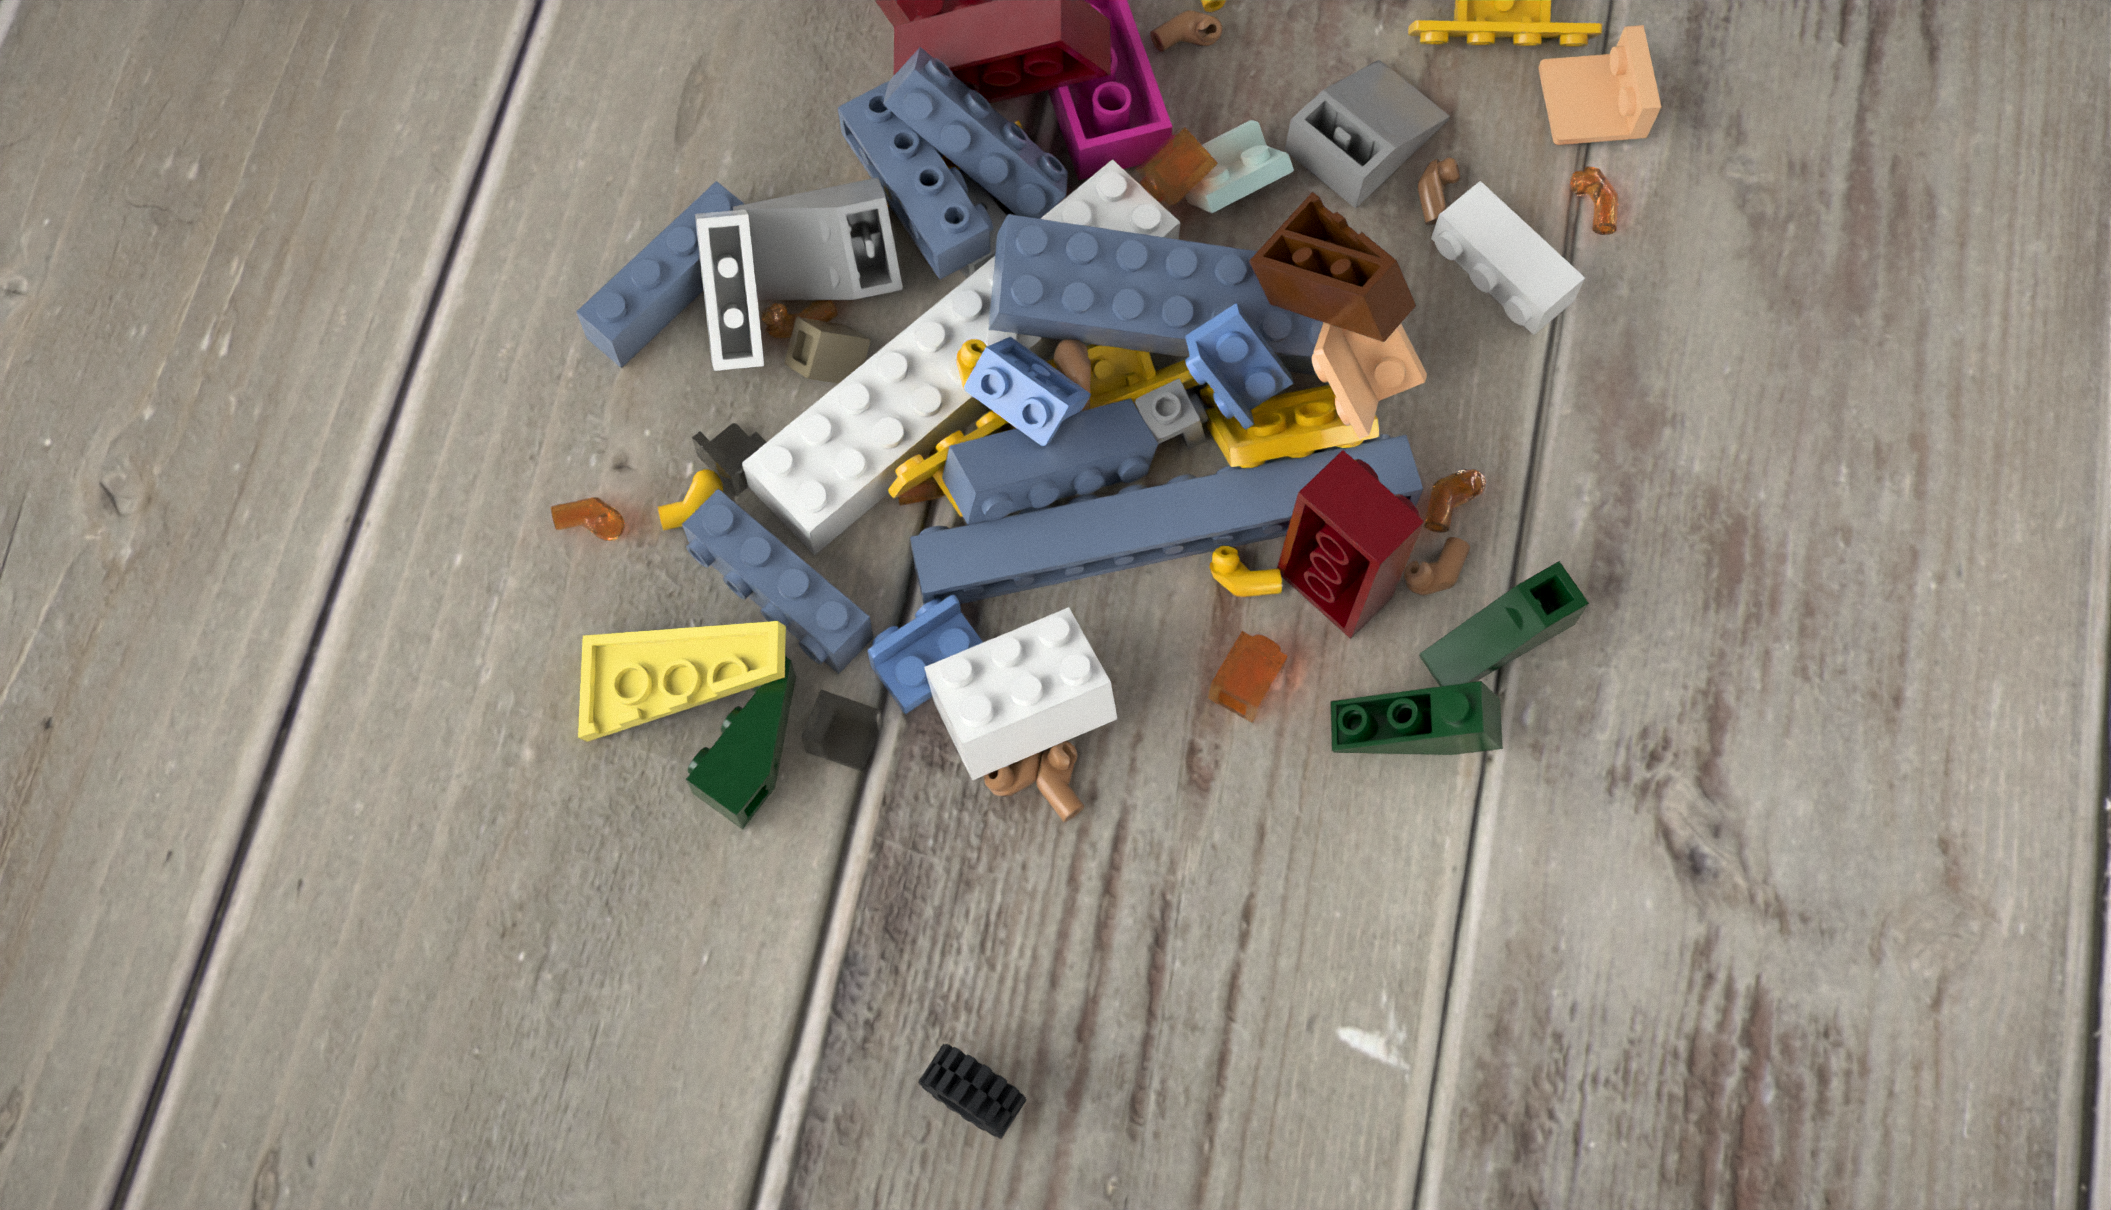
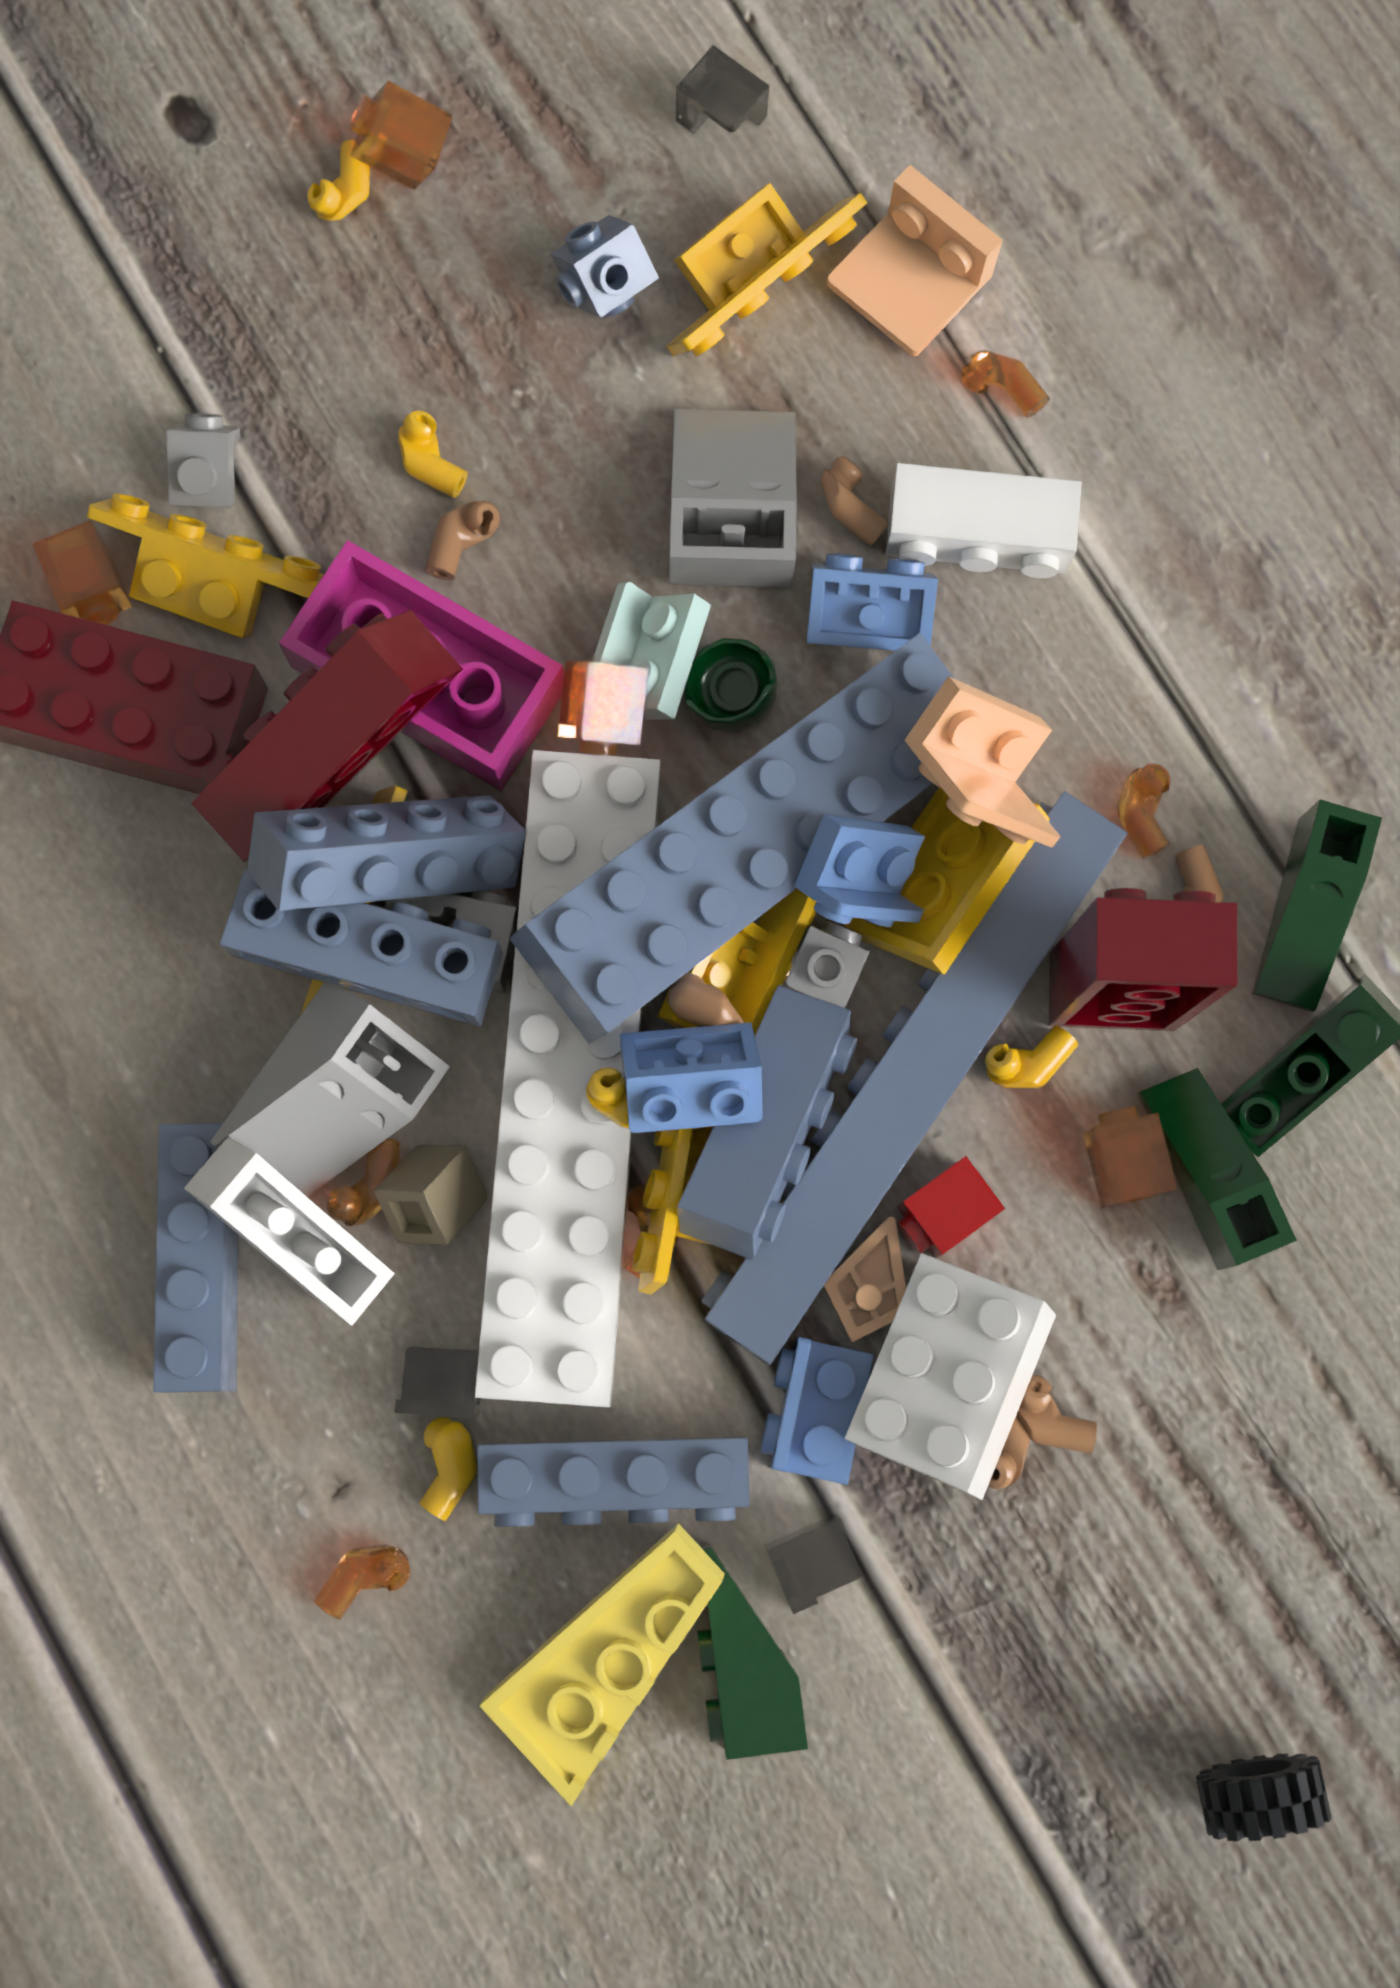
camera: 45 degrees left, 10 degrees up
reddish brown wedge [1249,192,1416,342] -> none
none -> dark green hair [685,638,778,733]
none -> medium blue bracket [806,553,938,651]
none -> light nougat piece [823,1216,906,1343]
none -> red brick [897,1156,1005,1258]
none -> dark green slope [1138,1068,1297,1270]

